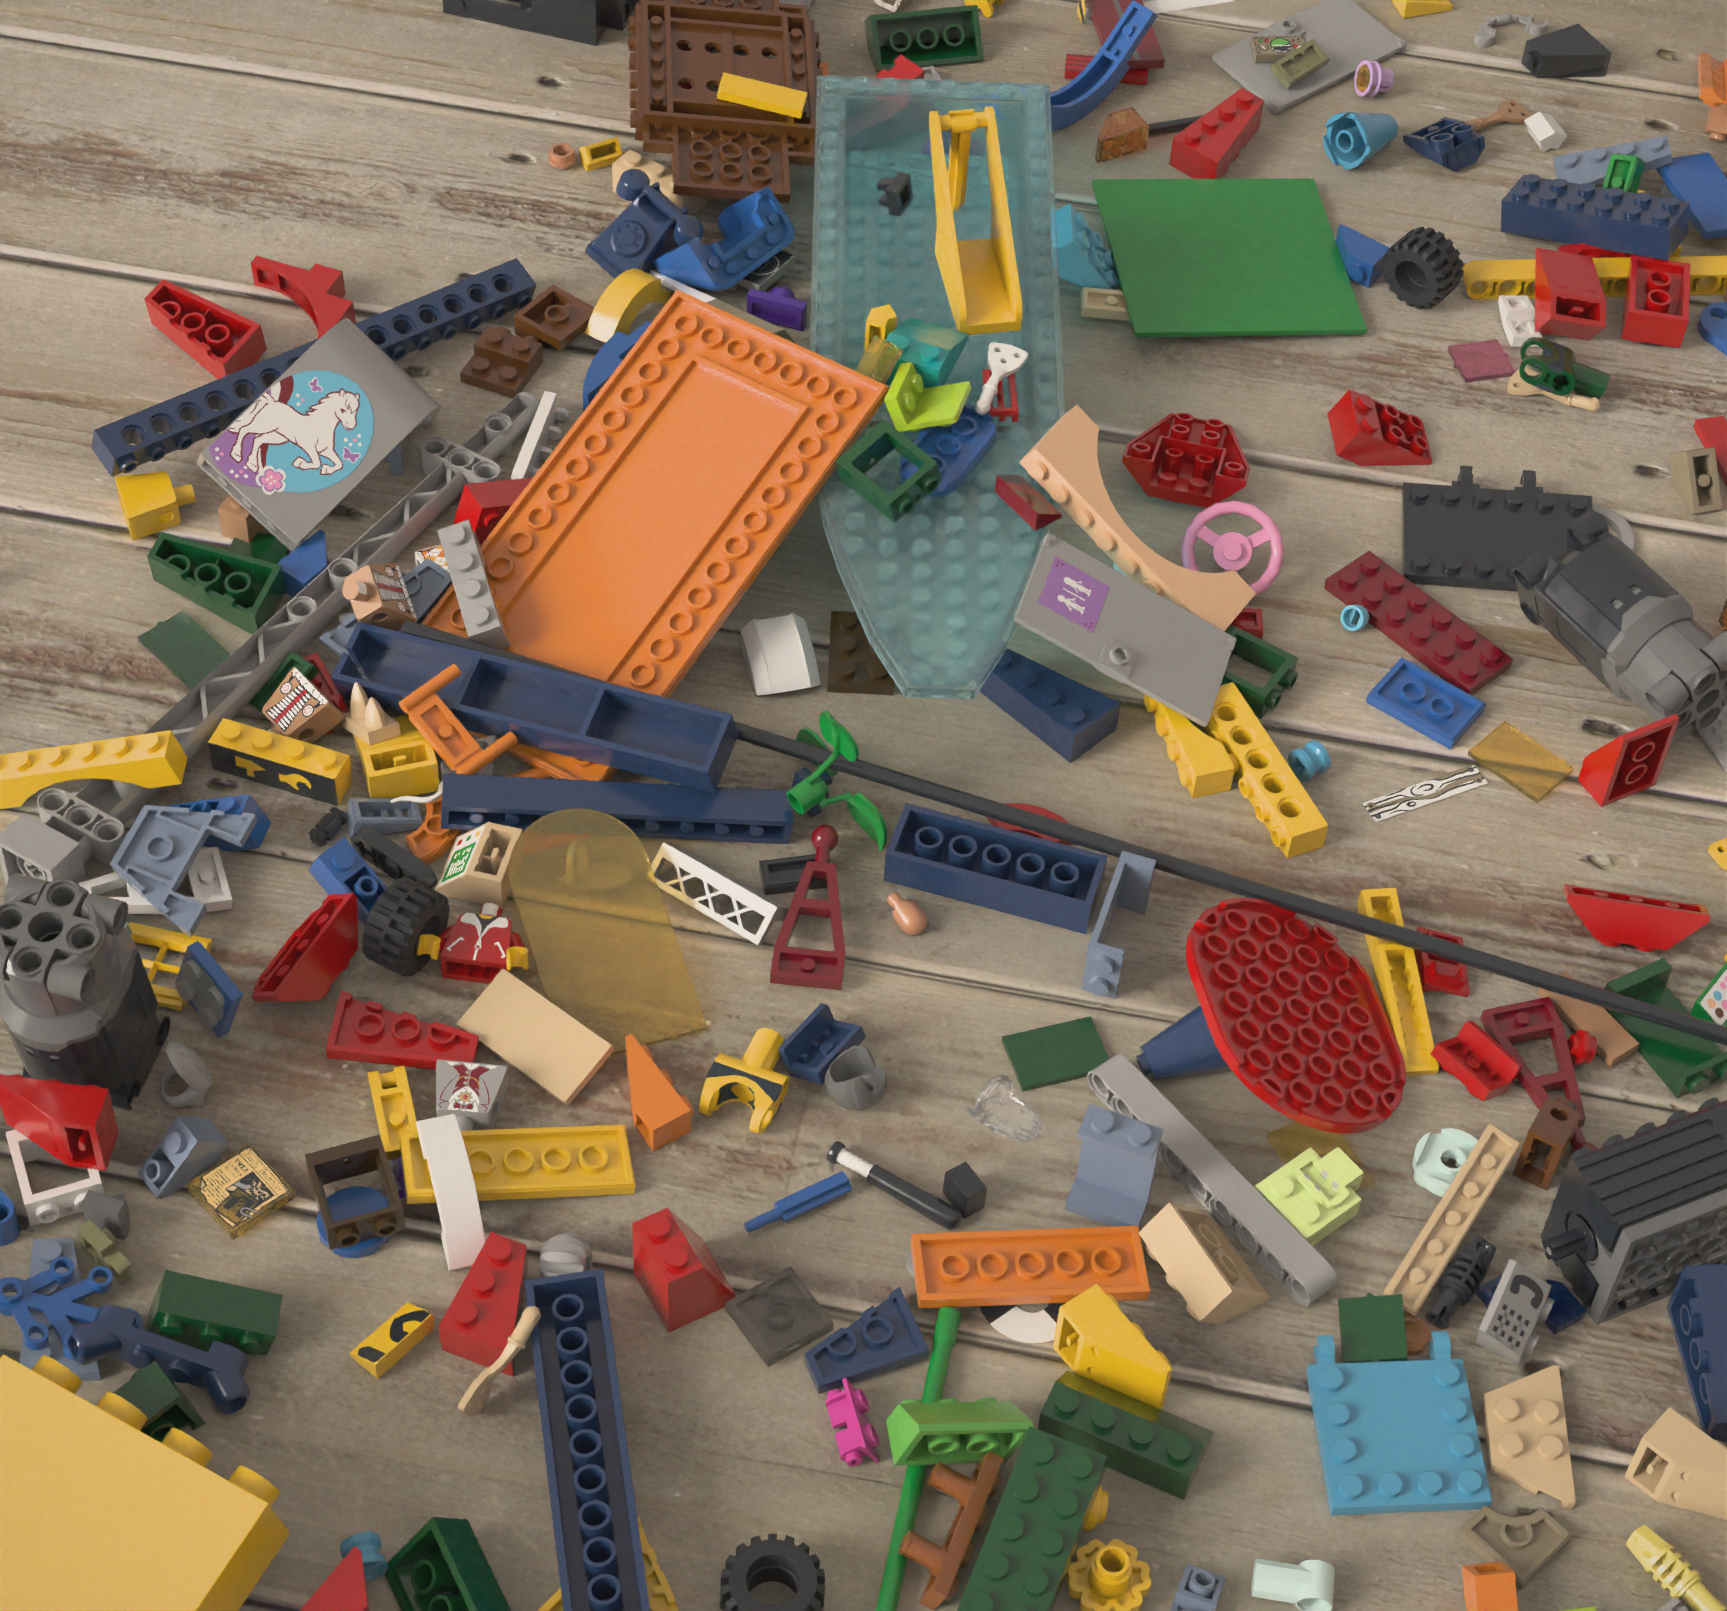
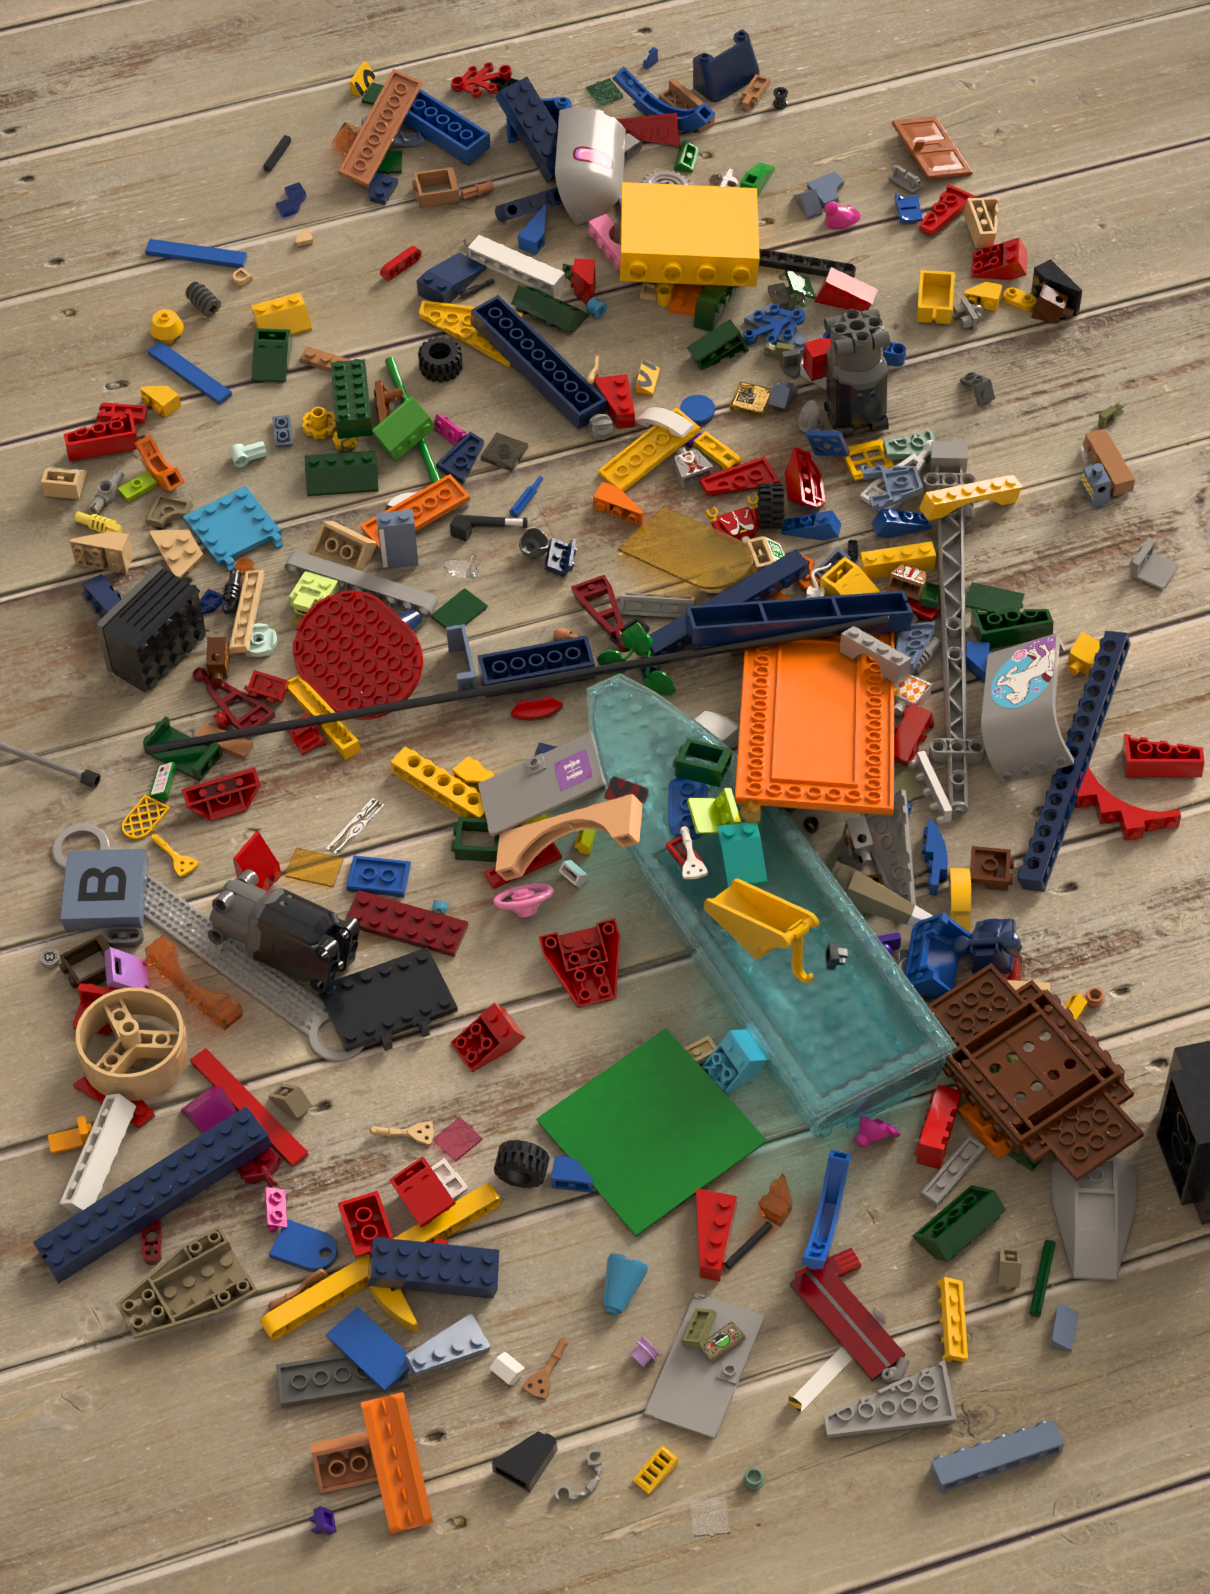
camera: 155 degrees right, 5 degrees up
dark blue plate [69,1305,250,1415] -> none
dark brown window [305,1135,405,1250] -> none
tan tile [341,682,401,745] -> none
medium nougat torso [342,563,417,631] -> none
black beam [350,825,438,889] -> none
orange plate [399,664,518,775] -> none
tan tile [456,968,614,1107] -> none
reddish brown plate [460,326,543,399] -> none
red slope [632,1208,738,1333] -> none
yellow connector [699,1028,790,1135] -> none
yellow tile [717,72,807,119] -> none
yellow piece [864,304,897,354] -> none
yellow slope [1053,1284,1172,1410] -> none
dark azure wheel [1288,740,1331,782] -> none
dark green piece [1338,1293,1408,1363] -> none
dark blue slope [1403,117,1485,172] -> none
light grey slope [1475,1259,1555,1364] -> none
dark green connector [1519,337,1610,400] -> none
green slope [1602,153,1645,193] -> none

